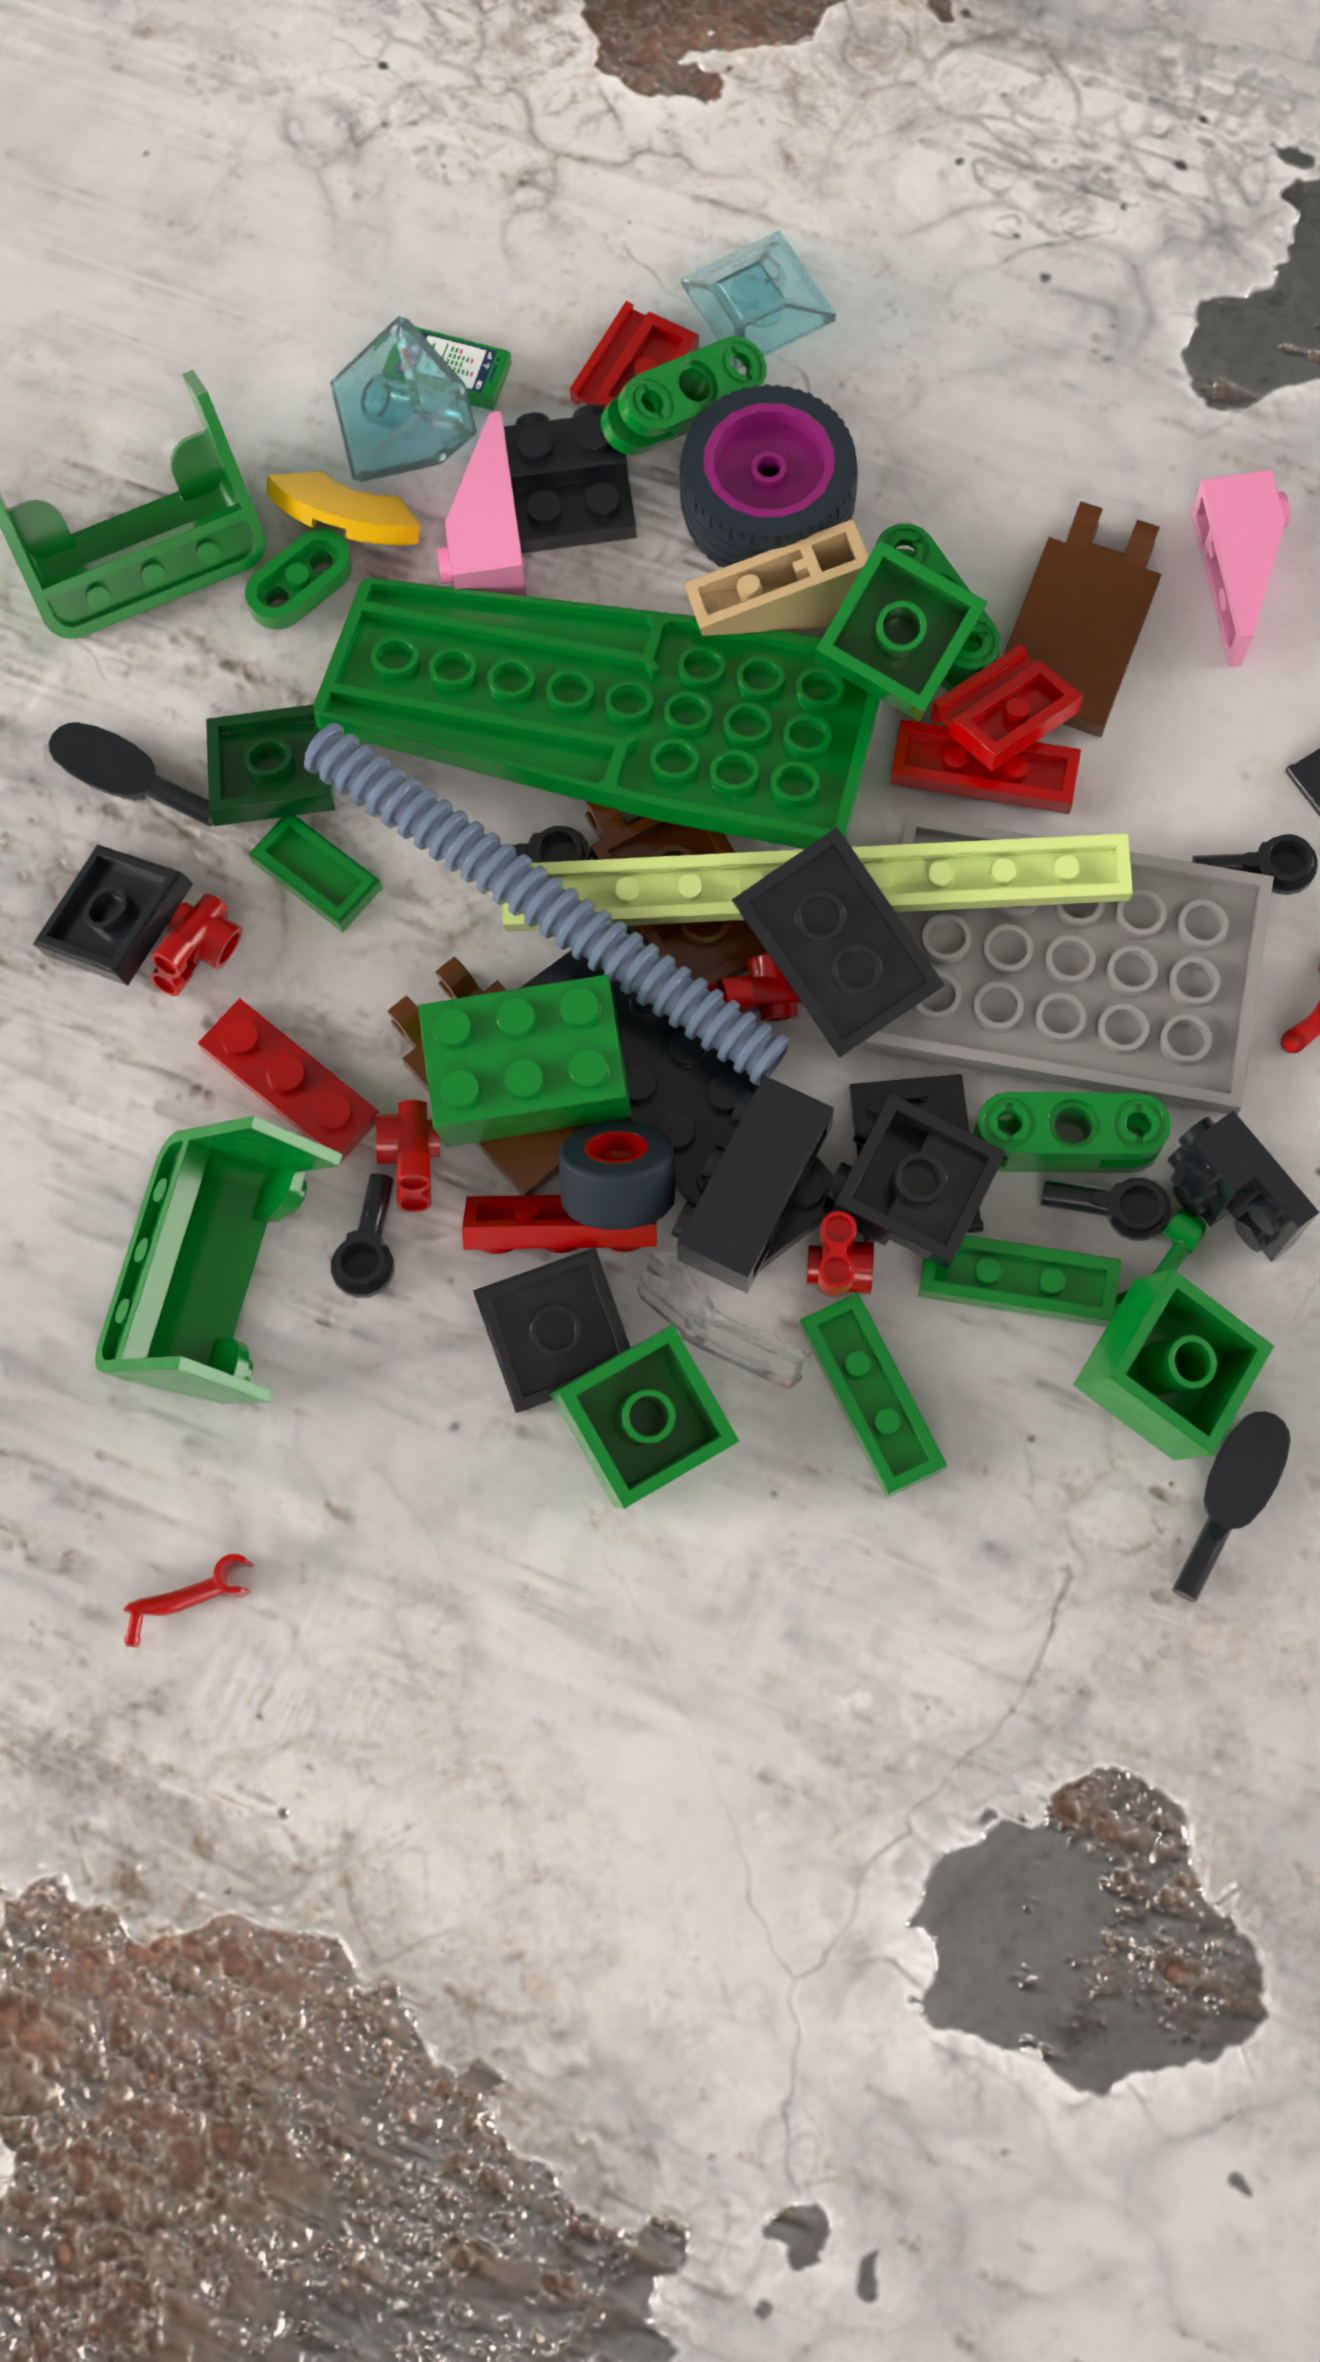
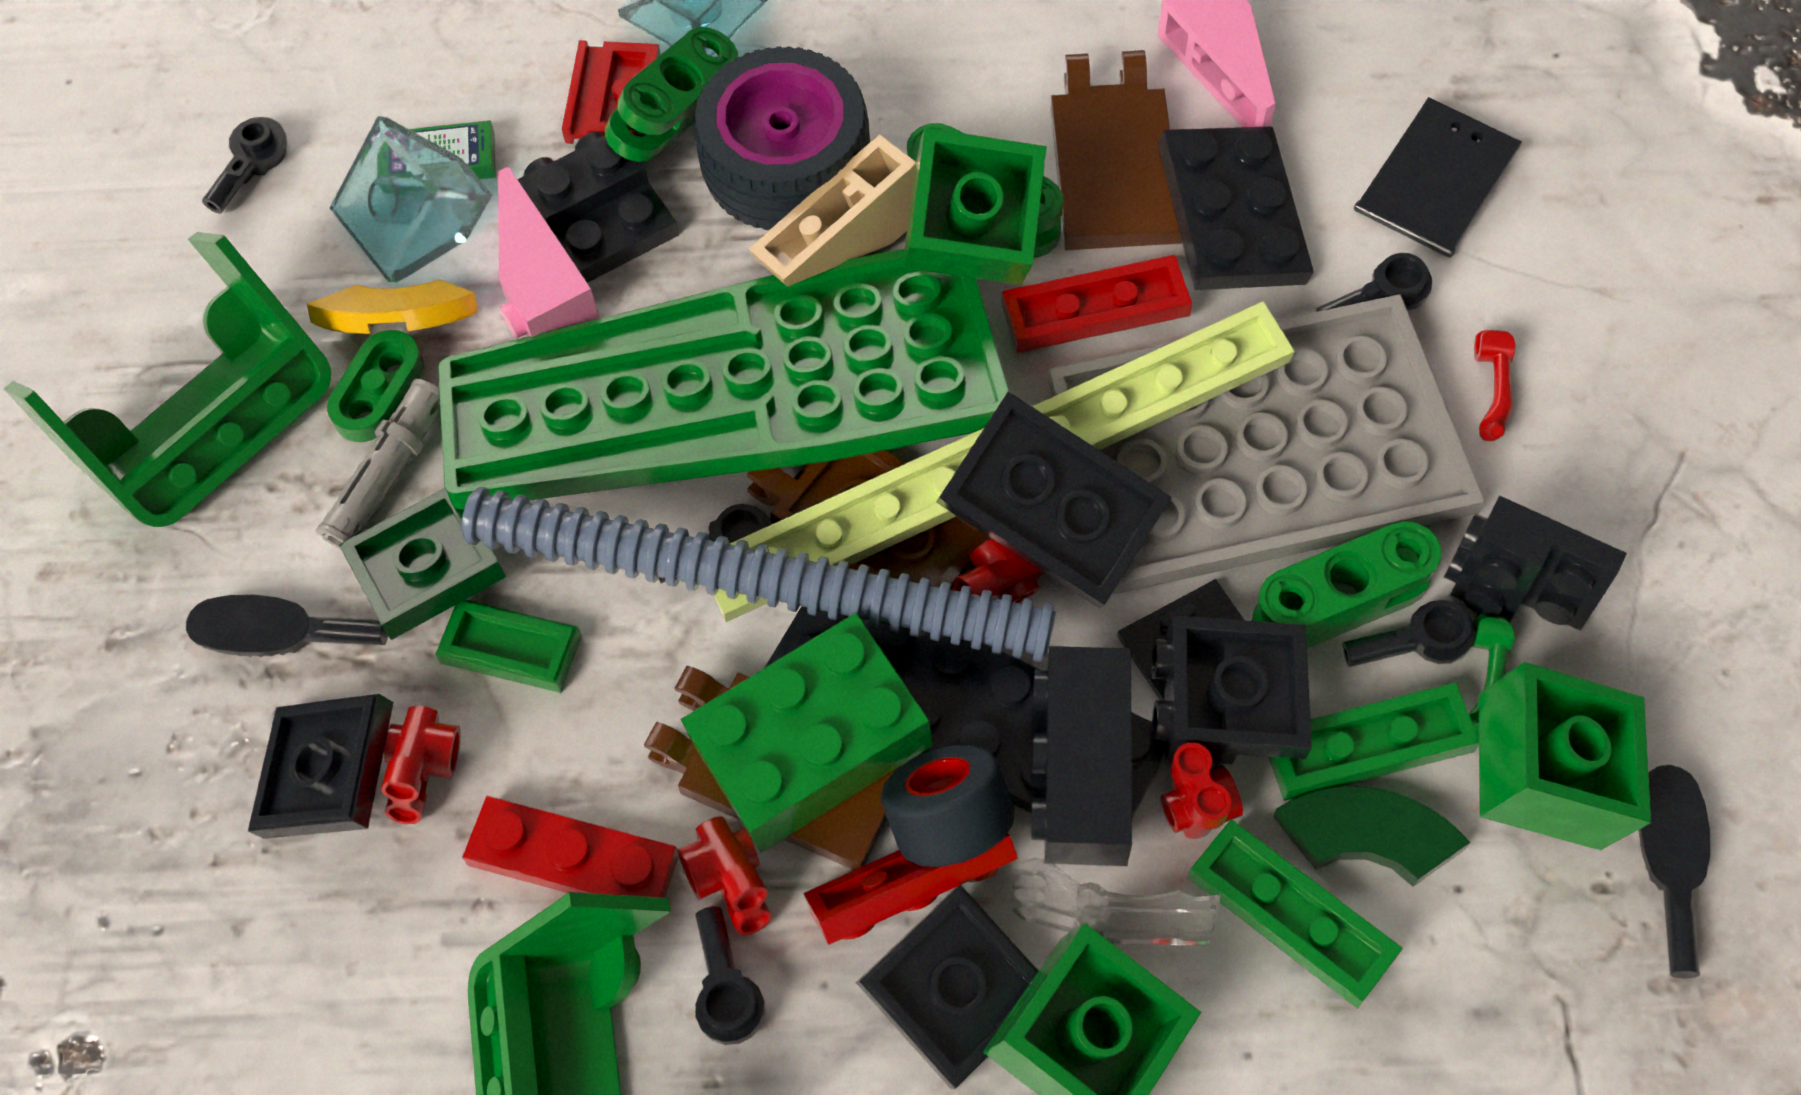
camera: 25 degrees left, 10 degrees down
red plate [930,644,1083,771] -> none
none -> black plate [202,117,287,214]
none -> light grey pin [316,379,440,549]
none -> black plate [1158,126,1314,290]
none -> dark green tile [1273,786,1470,887]

